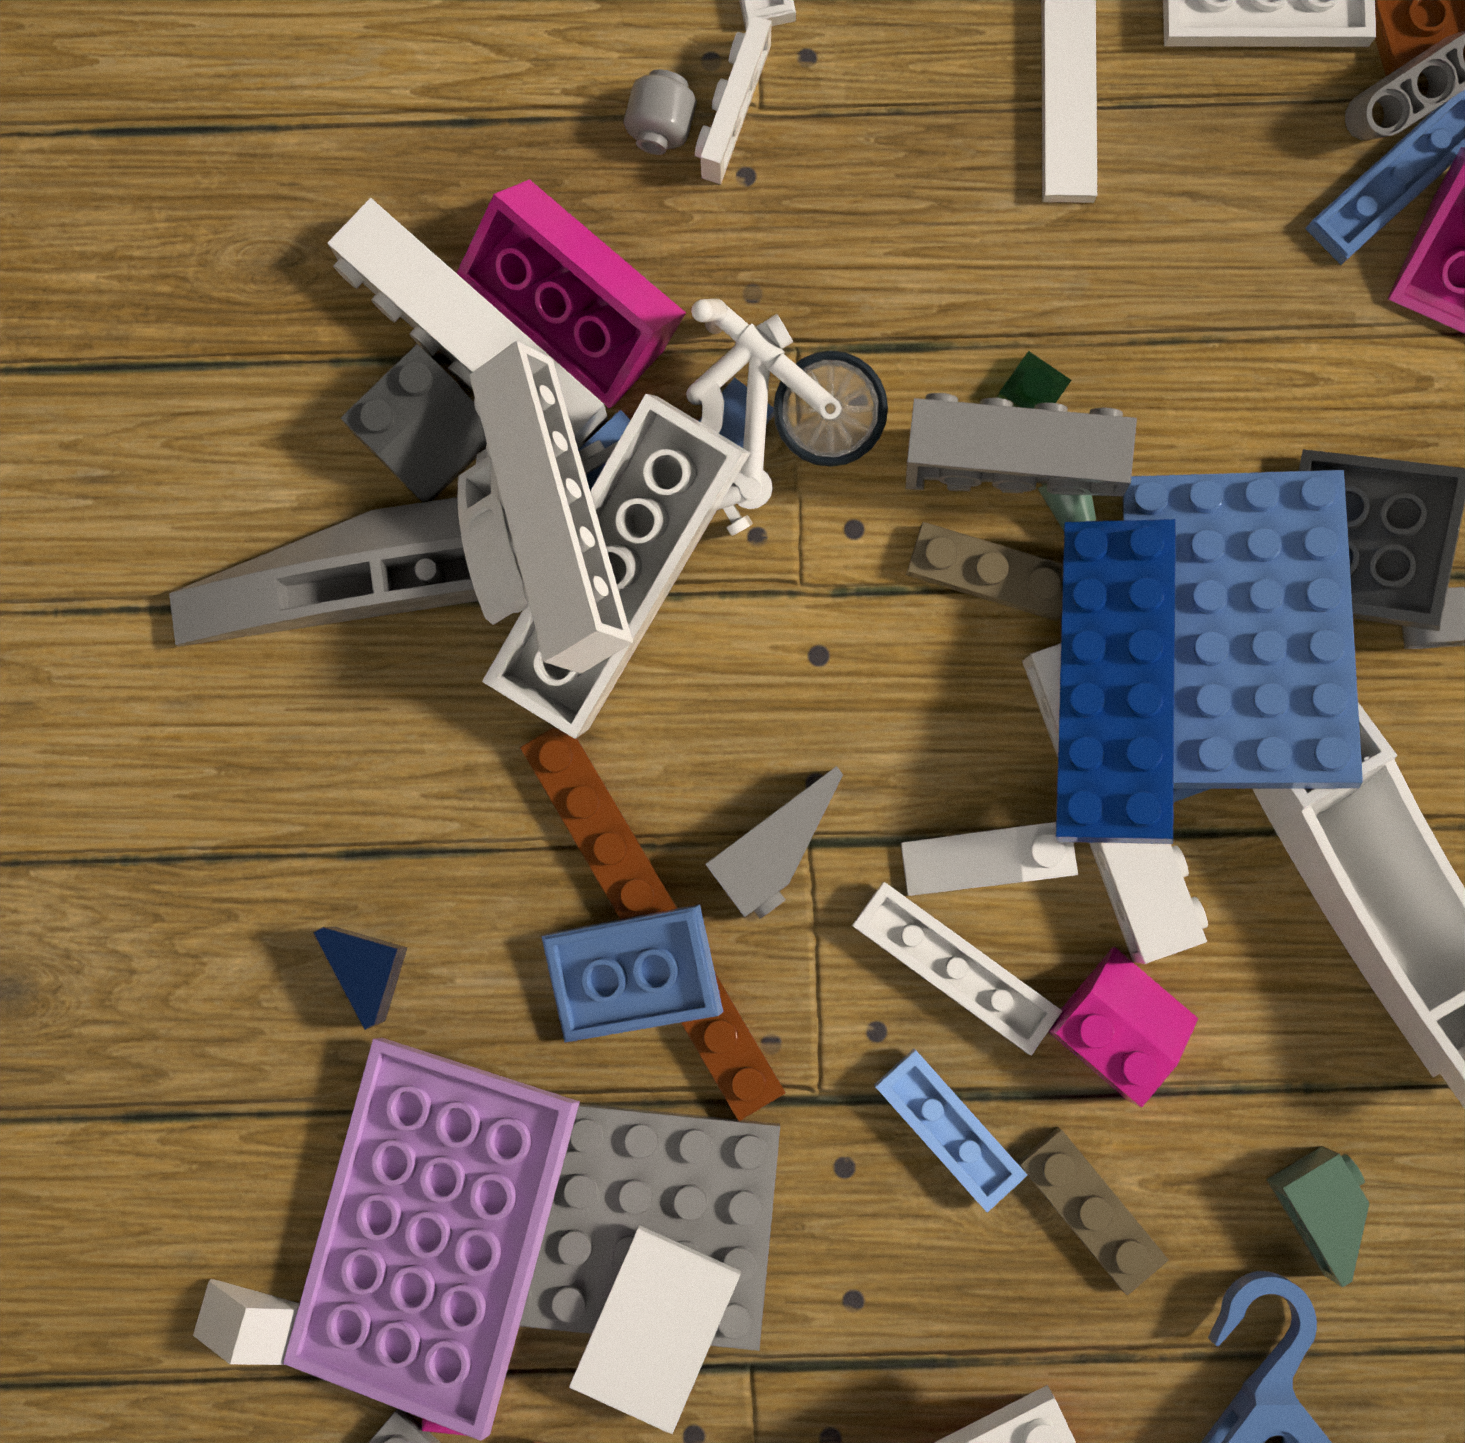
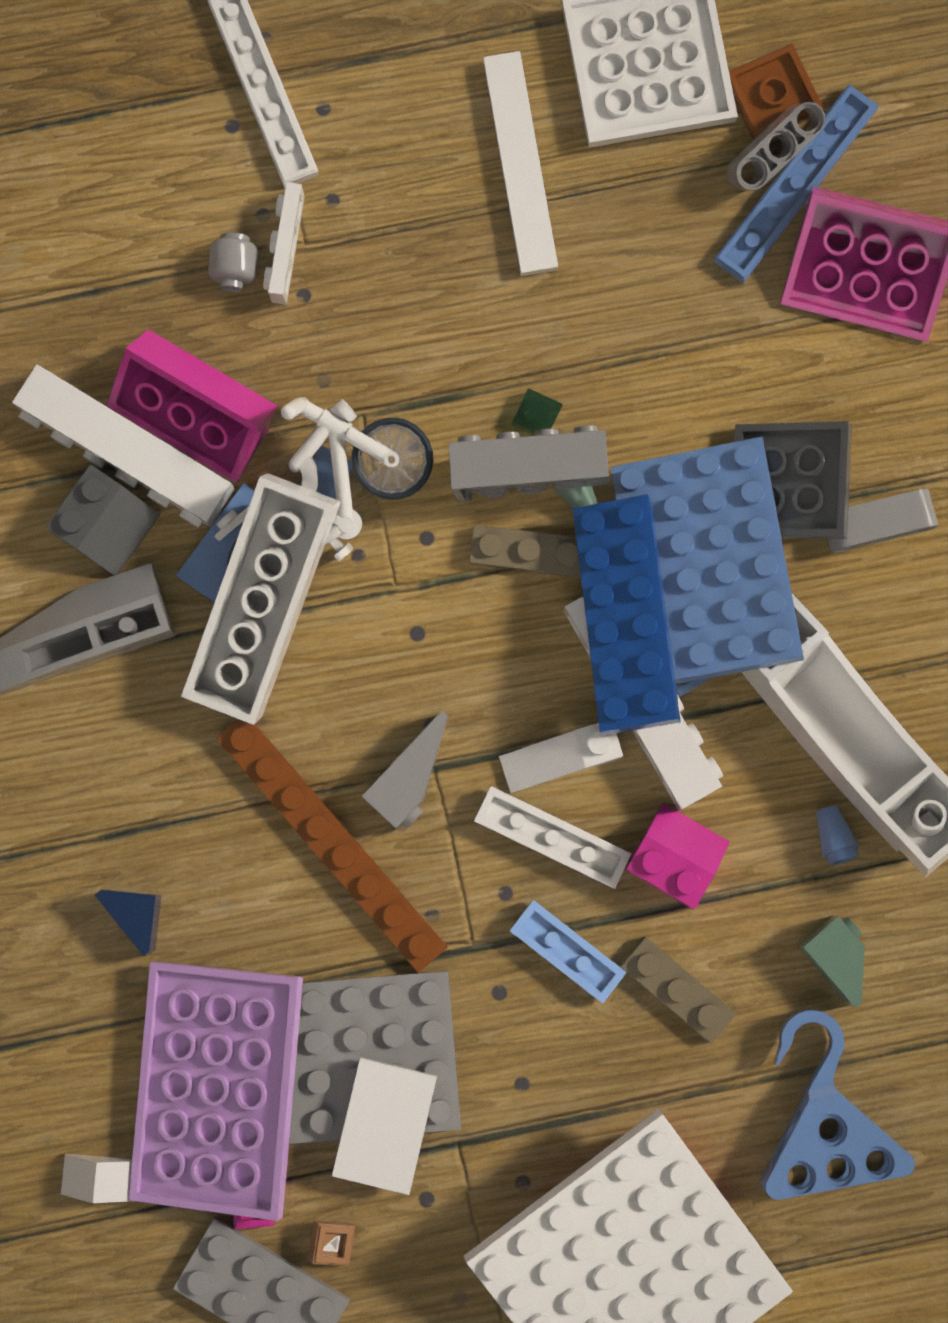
camera: 10 degrees left, 0 degrees up
white slope [457,449,528,625] -> none
white brick [469,340,633,673] -> none
medium blue tile [541,904,723,1042] -> none
none -> medium blue cone [816,805,860,866]

